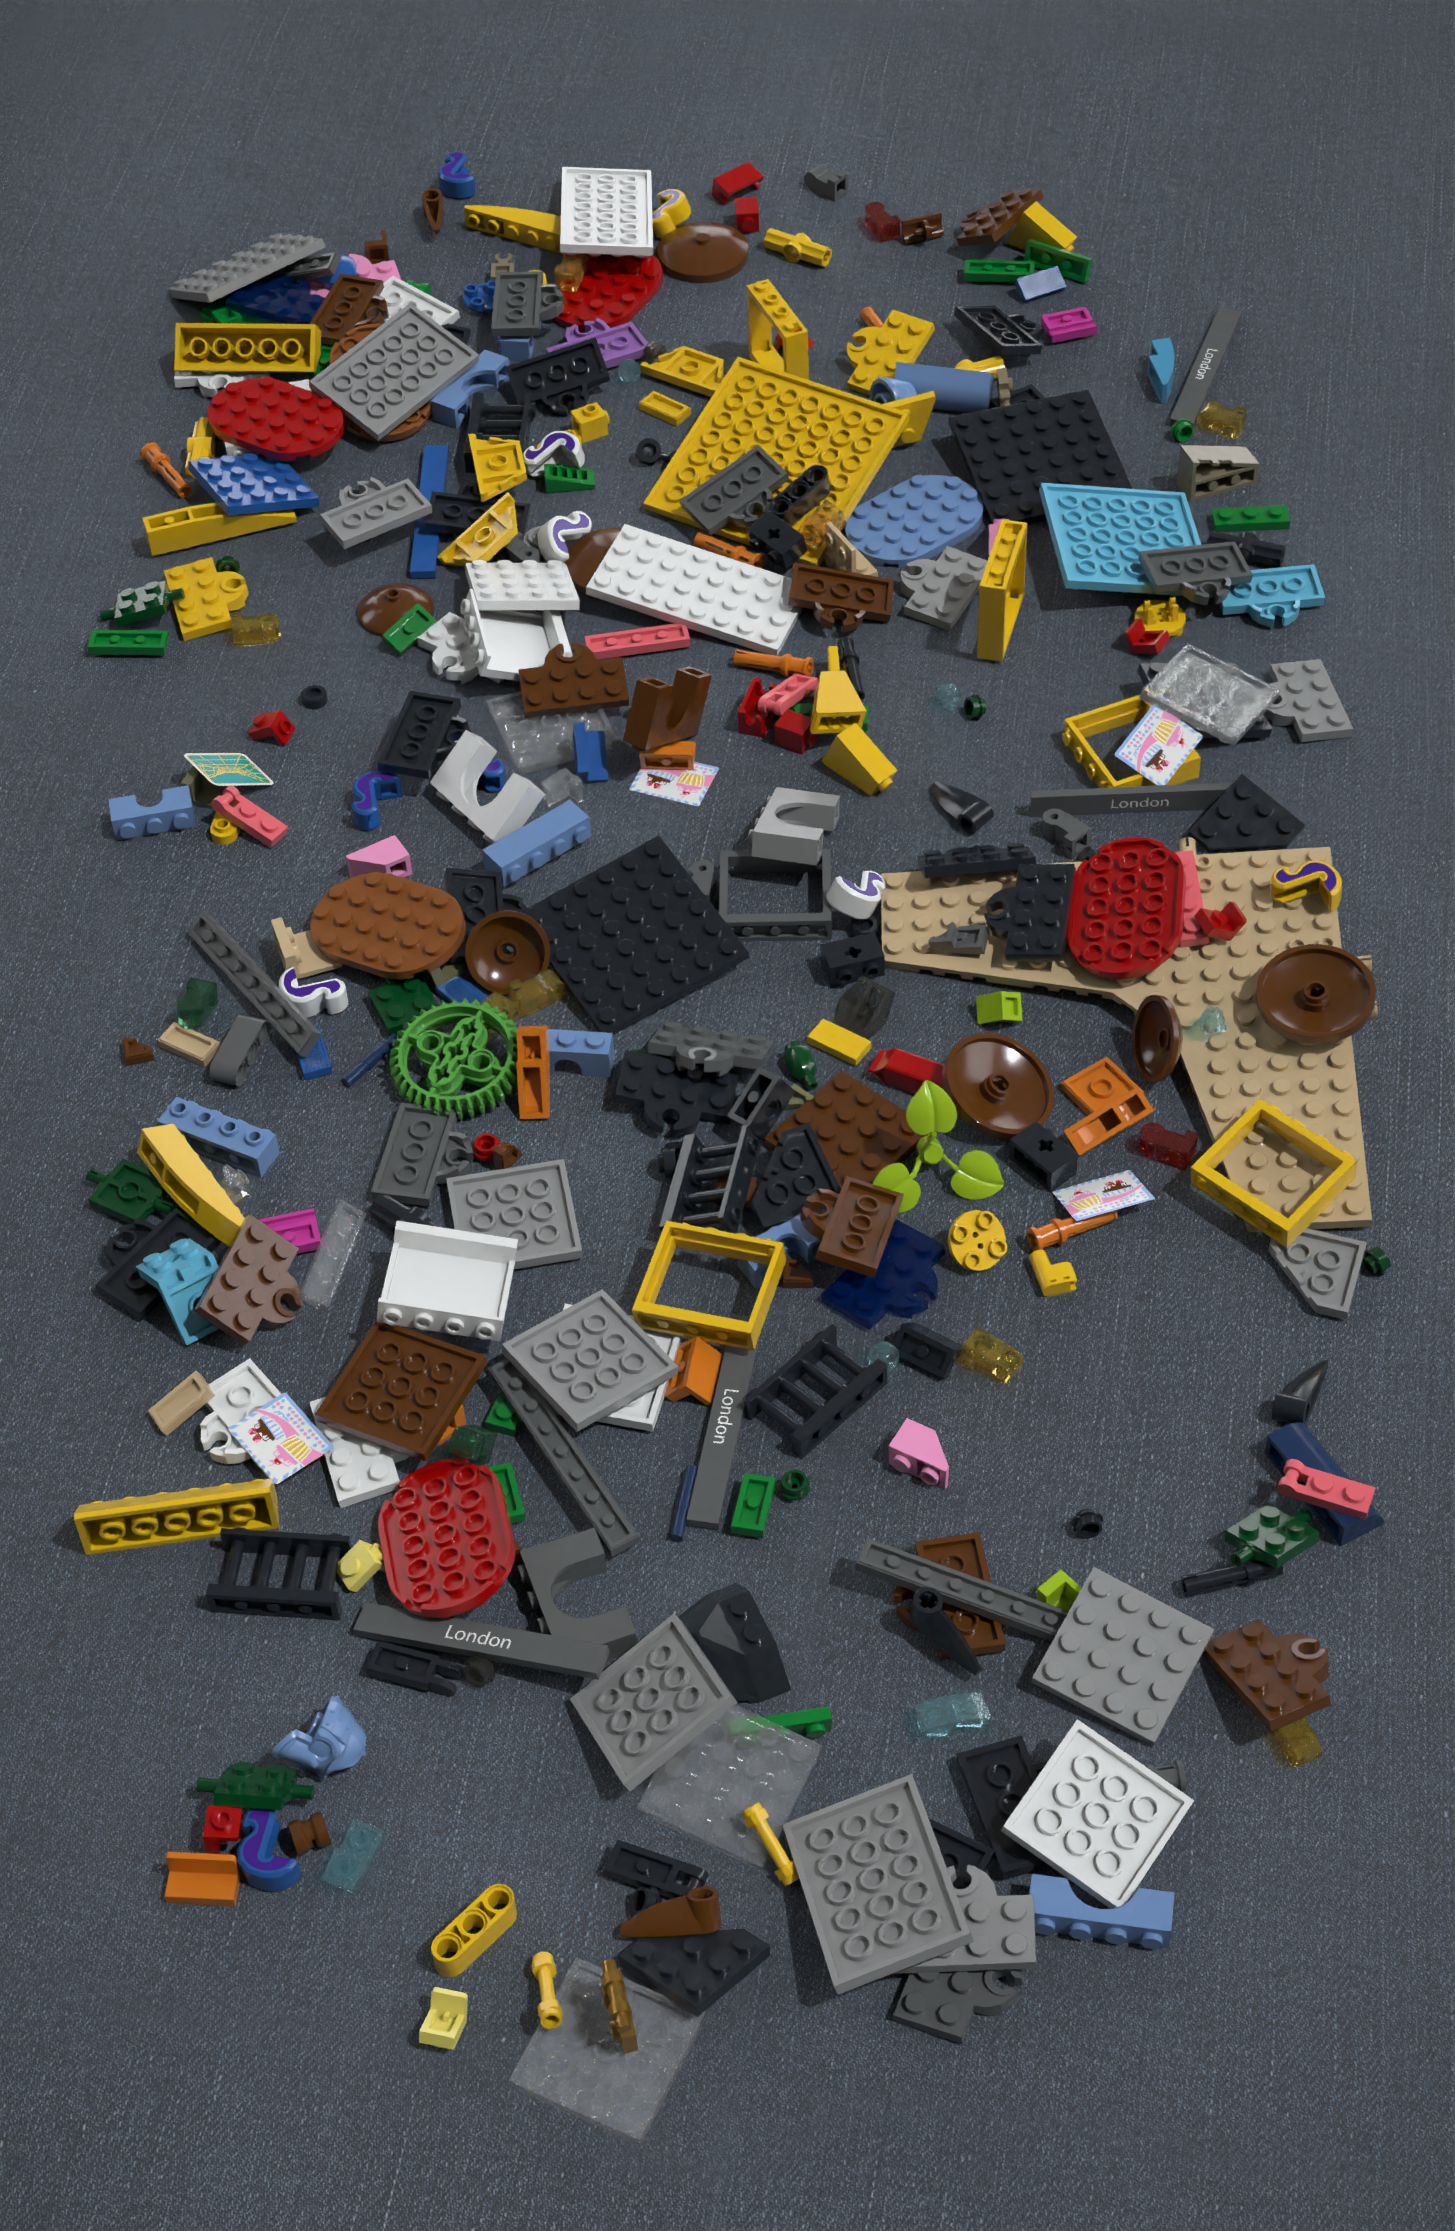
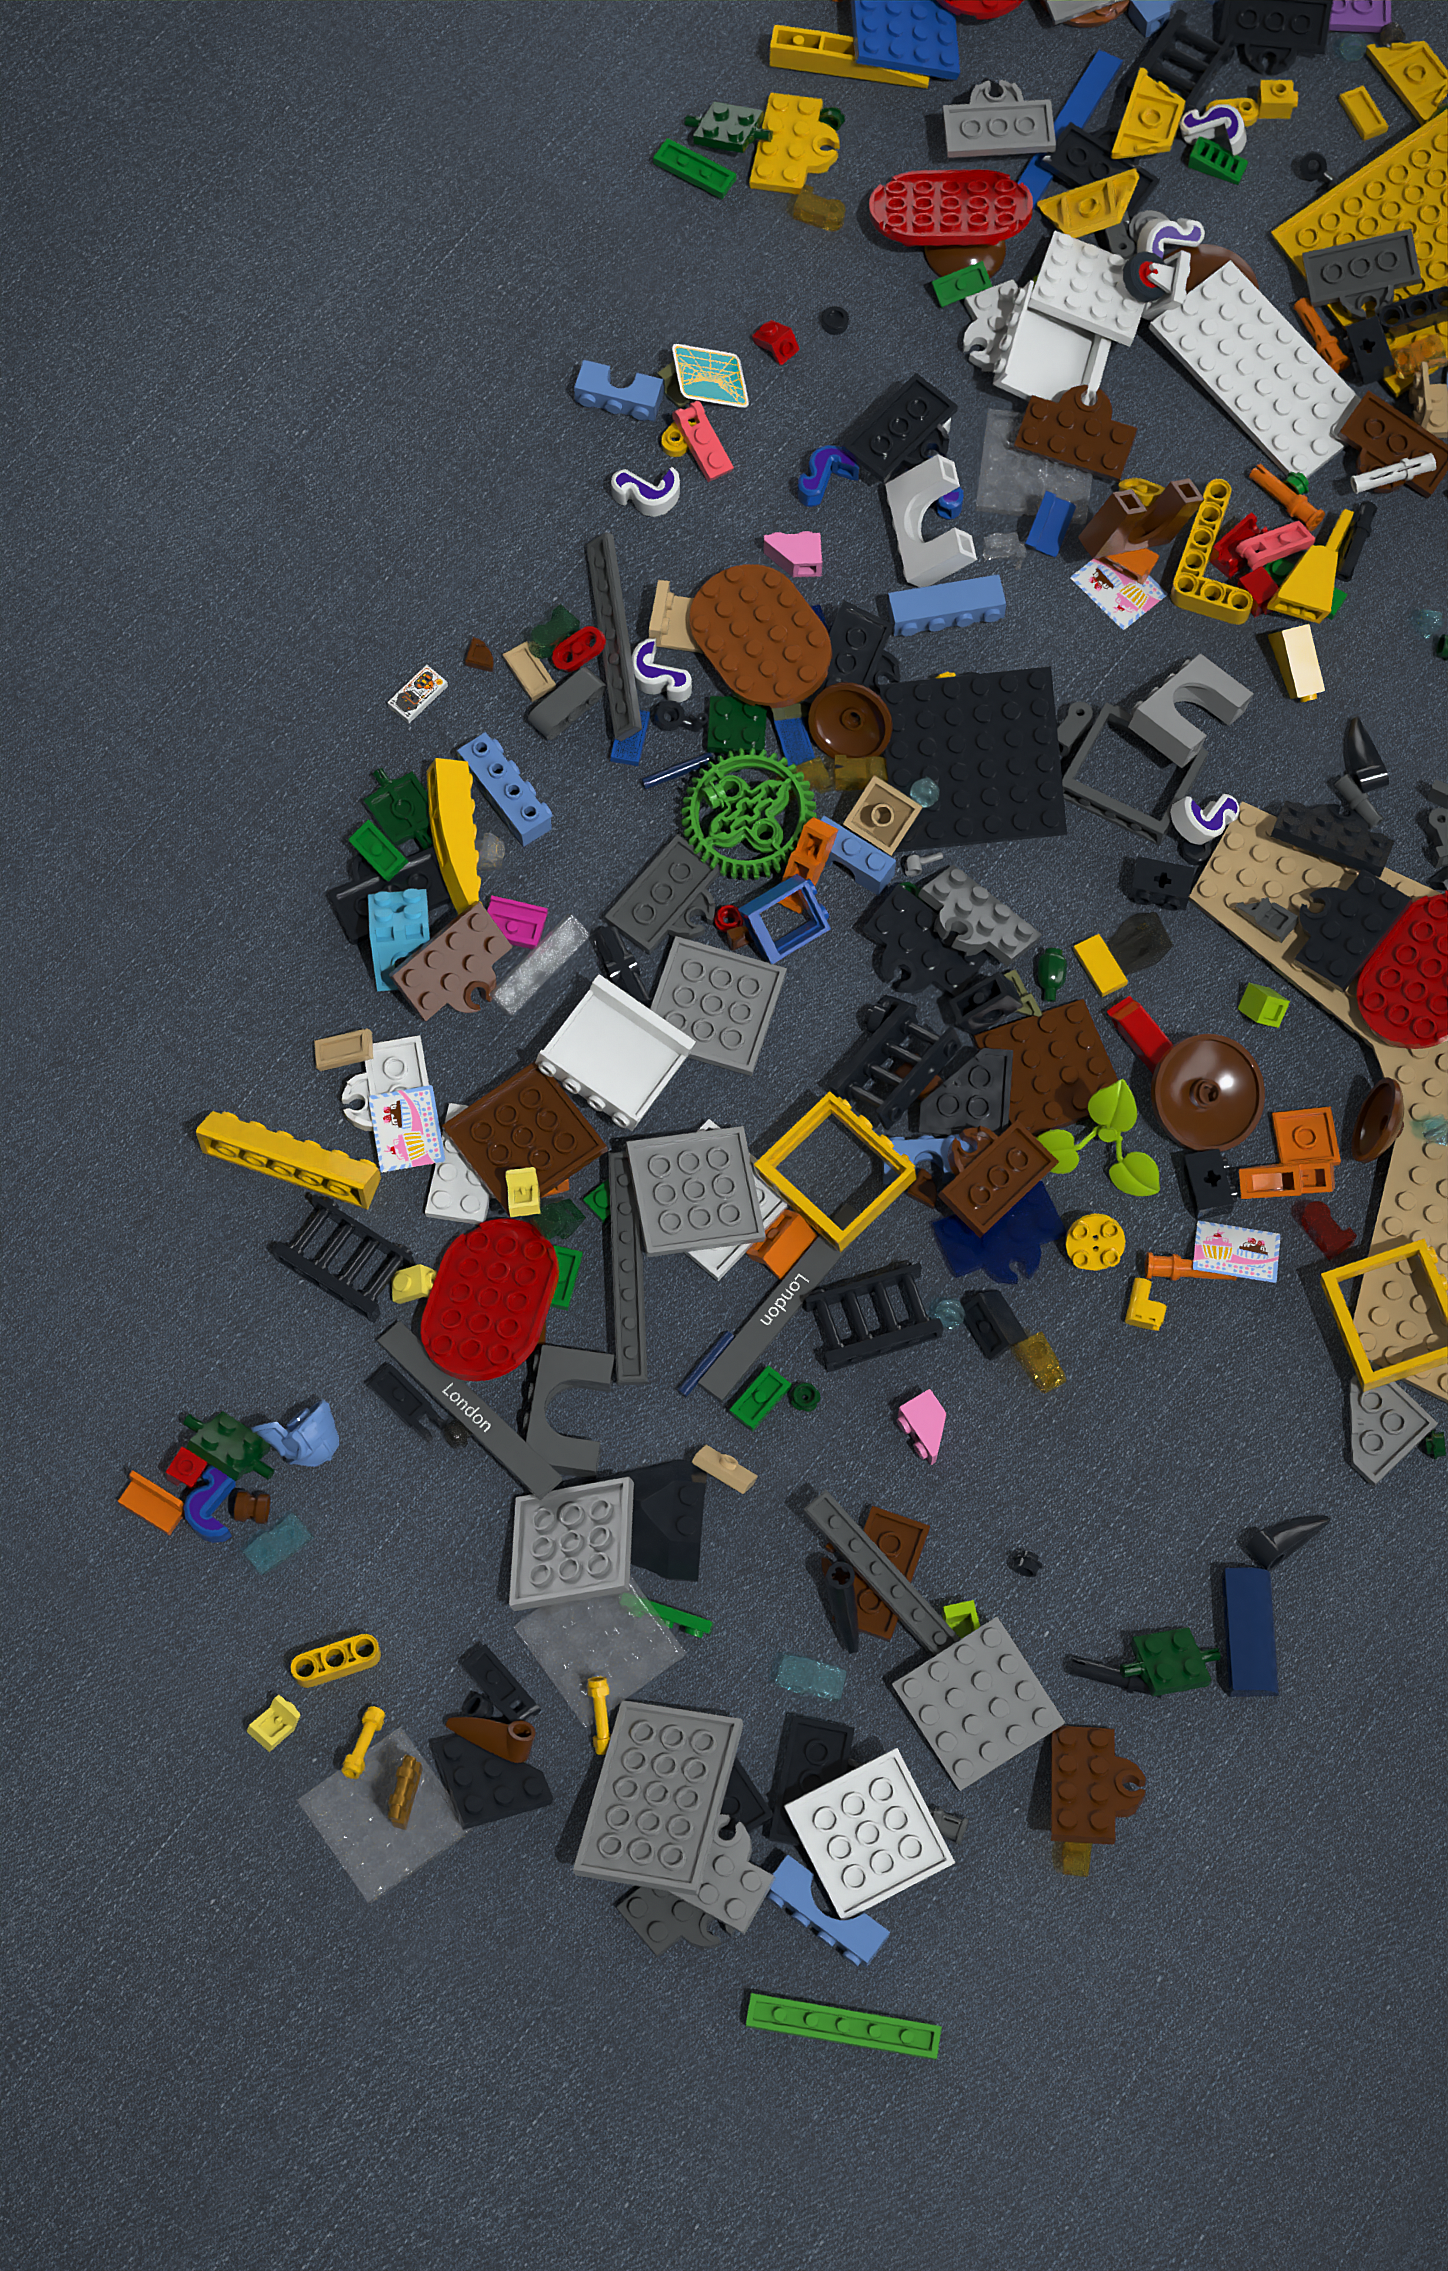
camera: 25 degrees right, 20 degrees up
coral plate [584,623,690,660] -> none
coral plate [1277,1459,1376,1521] -> none
none -> green plate [348,819,409,882]
none -> tile [387,665,448,724]
none -> light yellow bracket [505,1167,540,1217]
none -> red plate [552,626,606,672]
none -> white animal [611,467,680,517]
none -> black plate [655,700,708,732]
none -> tan plate [692,1445,758,1494]
none -> bright green plate [701,781,727,809]
none -> blue window [738,874,831,964]
none -> bright green plate [746,1993,942,2060]
none -> tan slope [843,775,923,855]
none -> red plate [869,170,1033,247]
none -> light grey hand [904,852,943,877]
none -> clear light blue plate [910,777,940,808]
none -> plate [1123,250,1191,321]
none -> yellow beam [1170,479,1253,625]
none -> green plate [1283,472,1309,495]
none -> dark grey pin [1334,774,1384,830]
none -> white pin [1351,453,1436,494]

